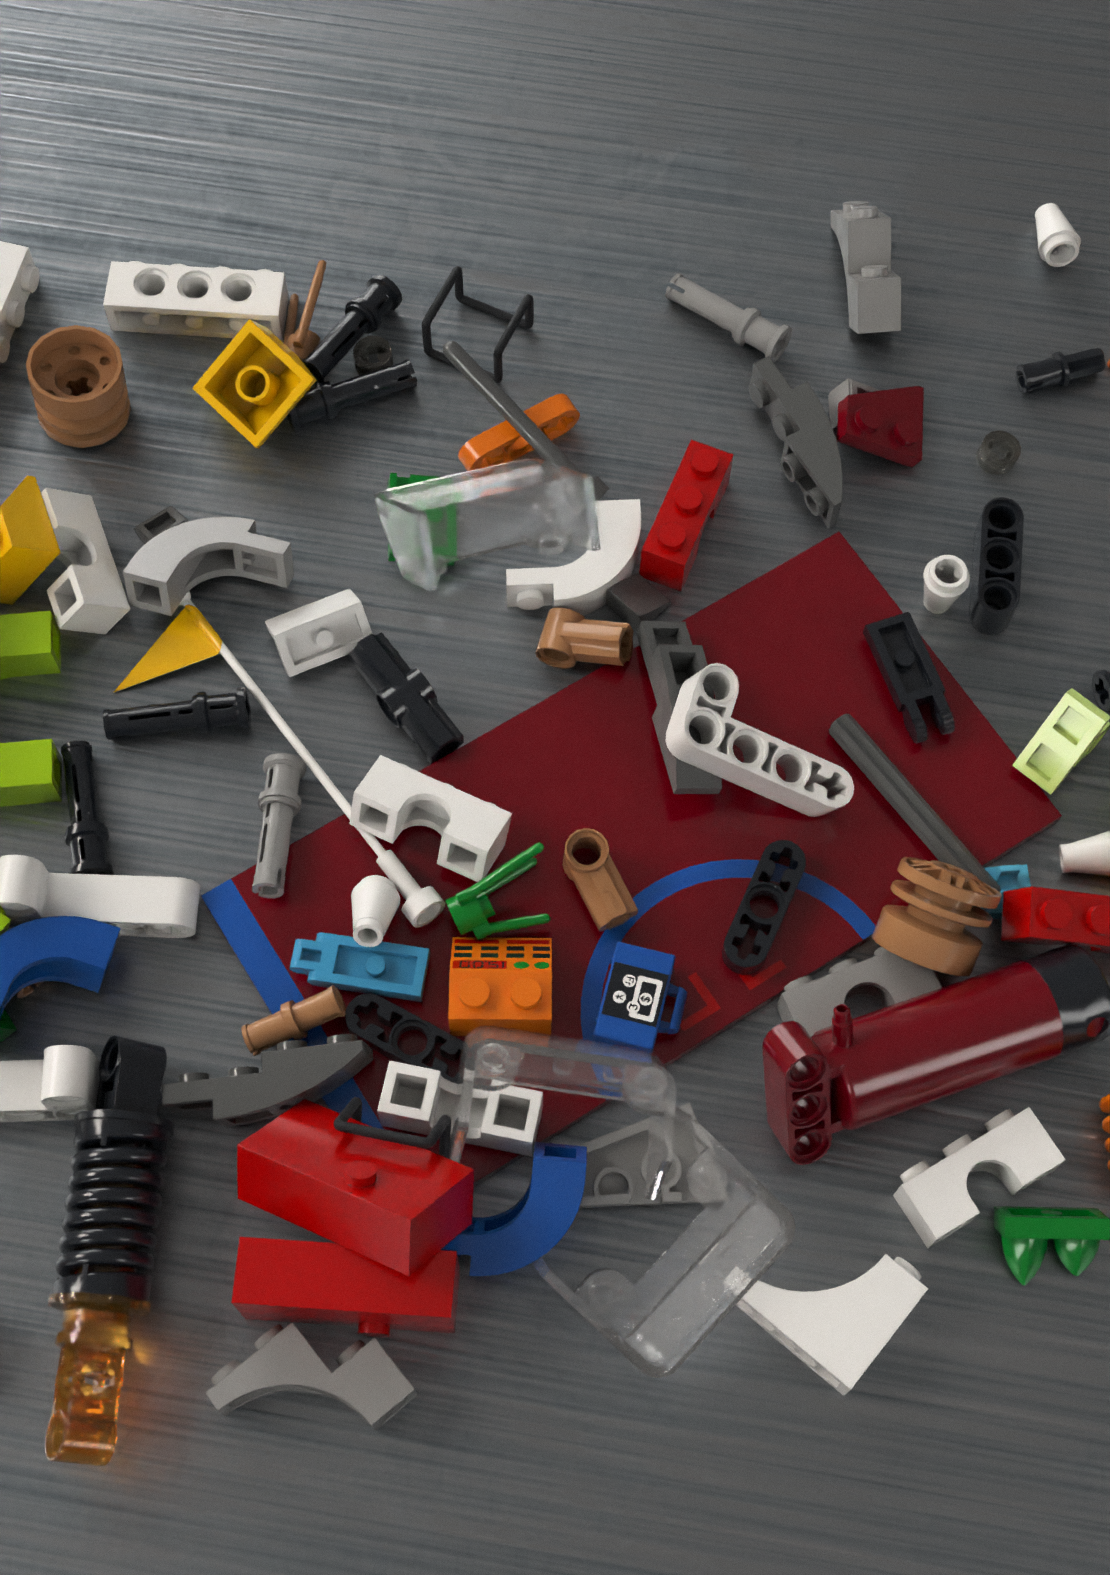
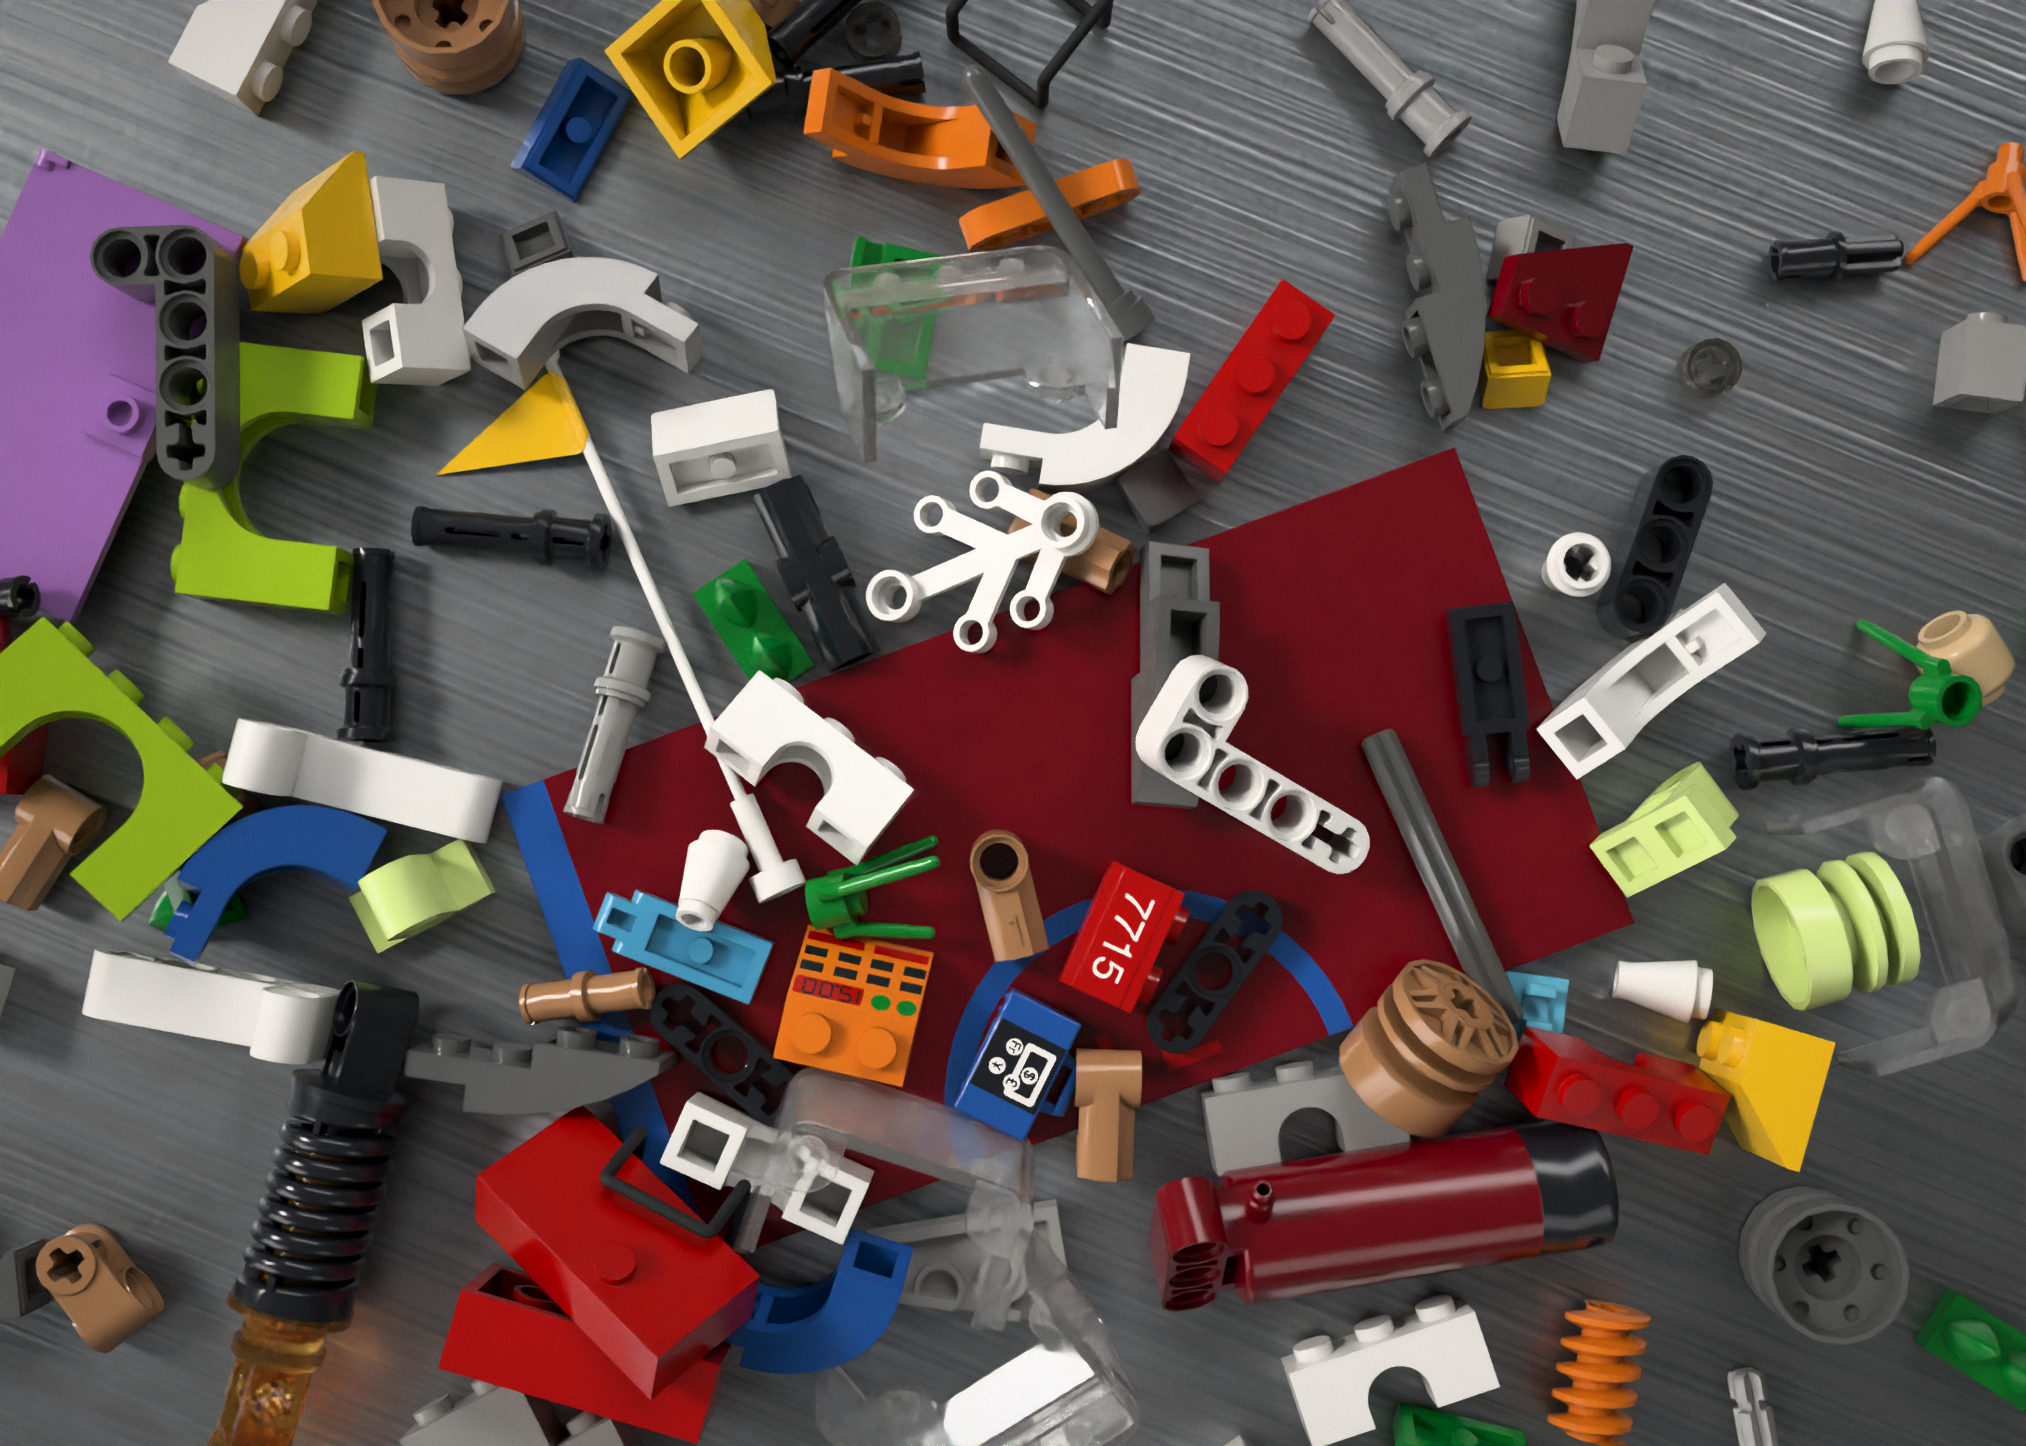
camera: 10 degrees right, 20 degrees up
none -> yellowish green tile [348,839,497,954]
none -> blue slope [510,58,634,202]
none -> green tile [692,559,817,684]
none -> orange arch [803,68,1036,189]
none -> white plant [866,470,1099,654]
none -> red brick [1058,860,1190,1014]
none -> medium nougat piece [1074,1048,1142,1182]
none -> yellow slope [1479,330,1551,409]
none -> white arch [1536,583,1767,779]

